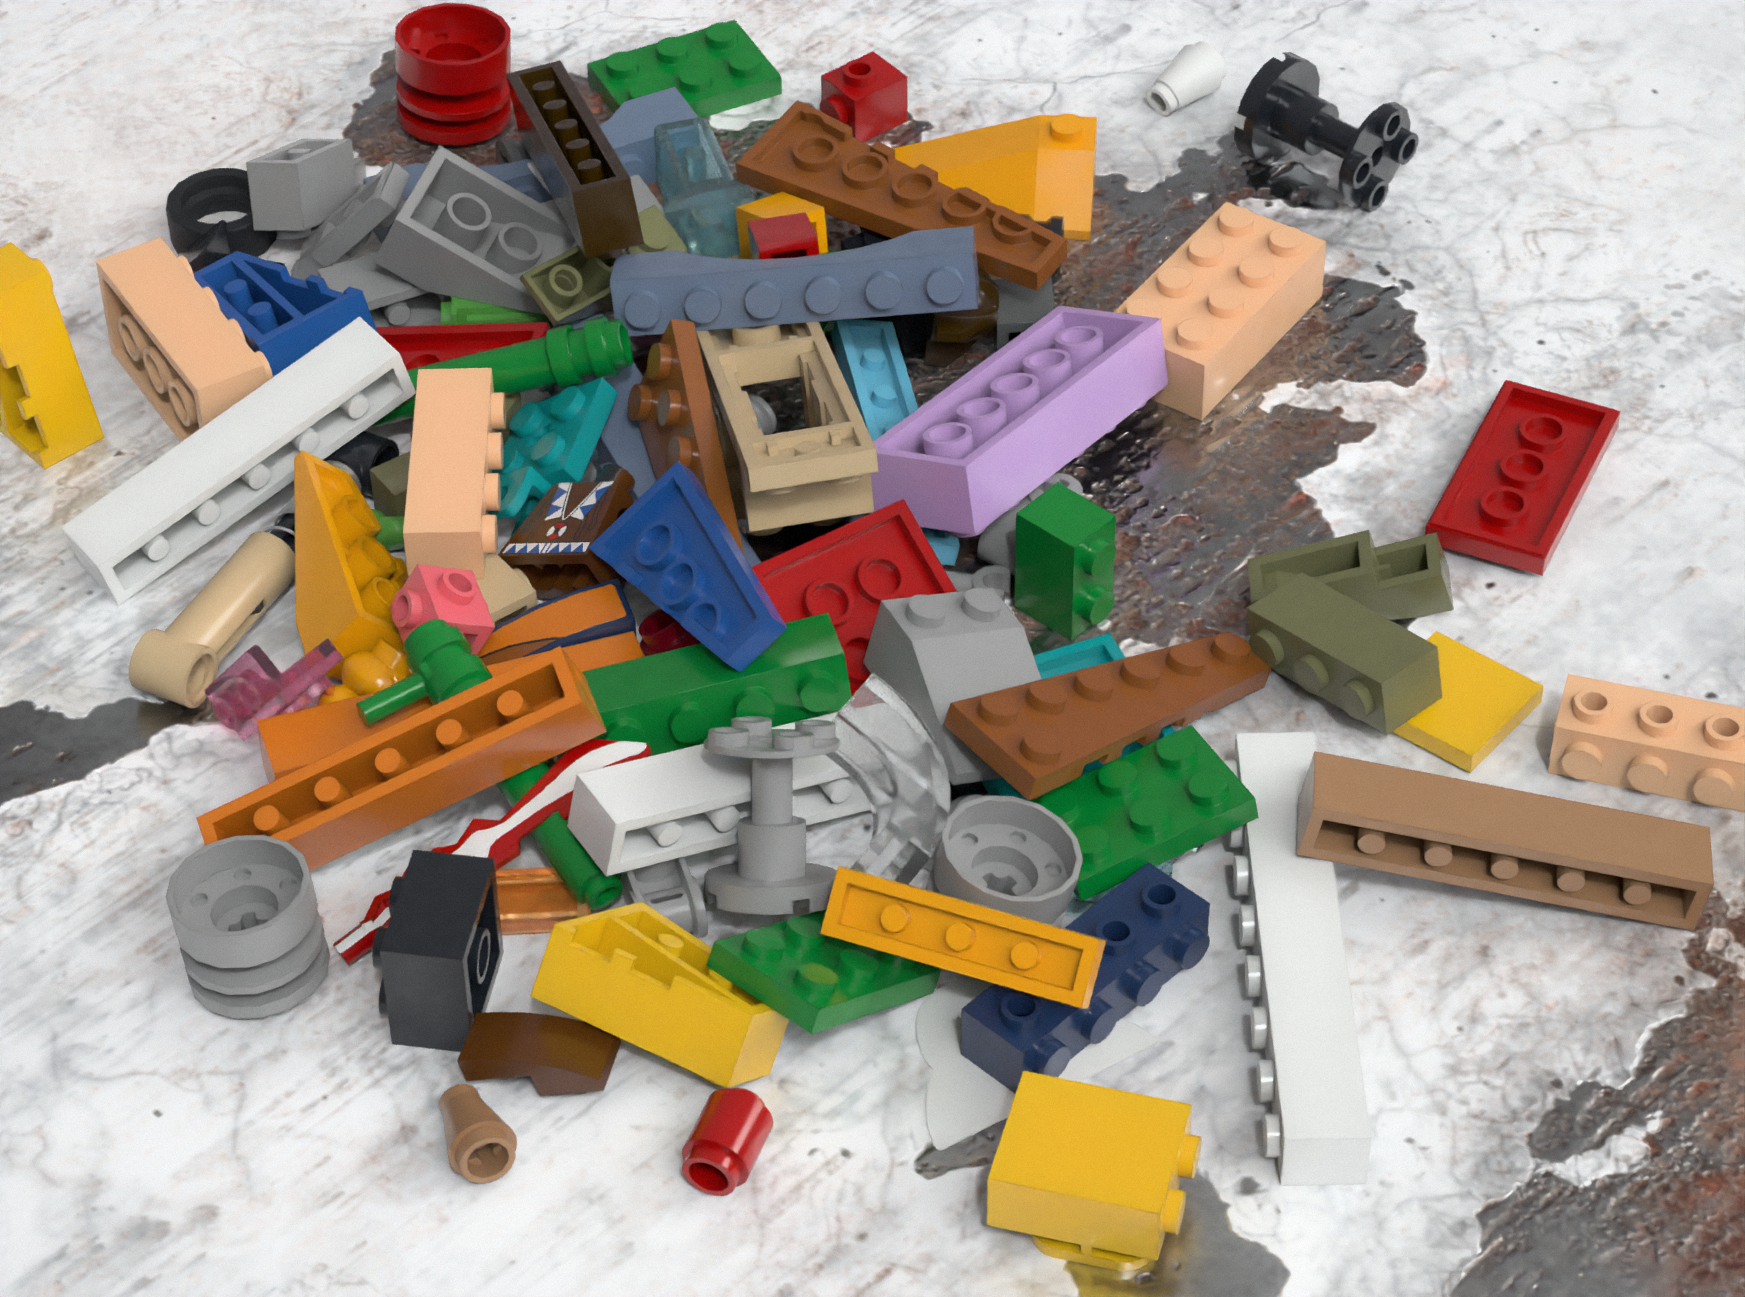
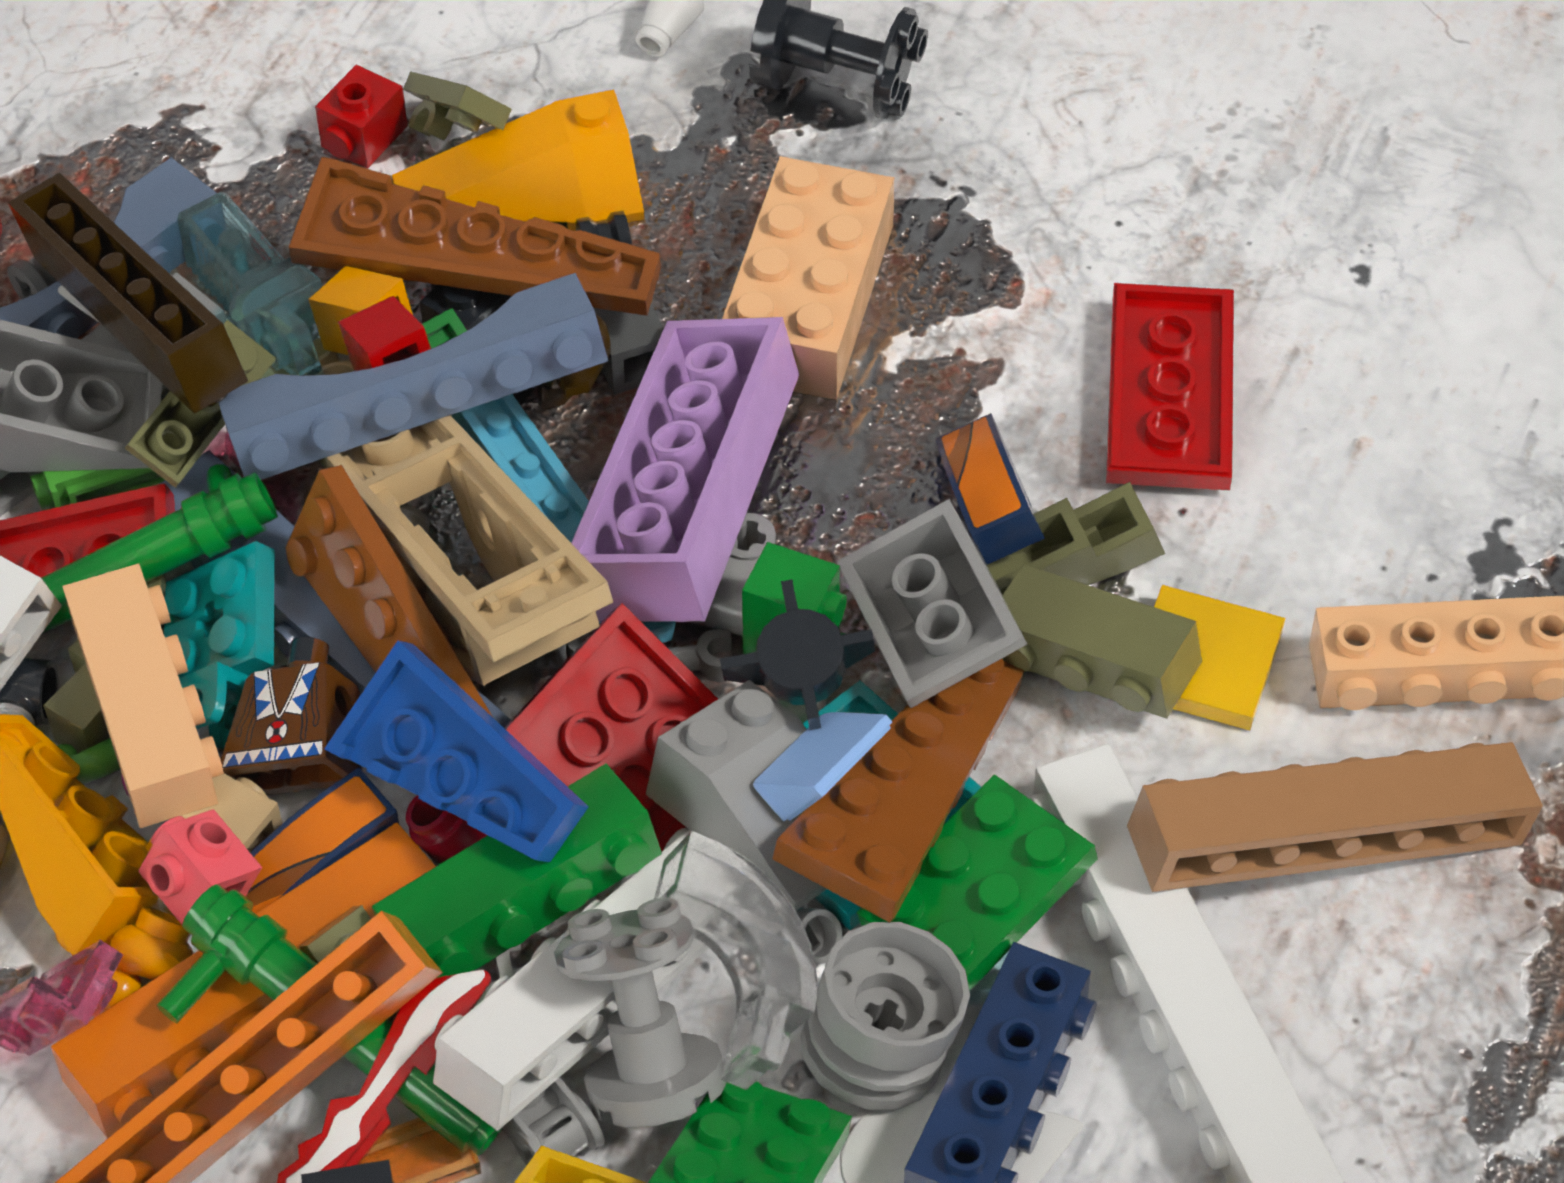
camera: 20 degrees left, 10 degrees up
green plate [587,20,782,119] -> none
light orange plate [820,866,1106,1008] -> none
none -> olive plate [403,71,512,141]
none -> black piece [720,579,875,730]
none -> light blue slope [753,712,892,822]
none -> light grey slope [836,499,1027,708]
none -> slope [936,413,1045,565]

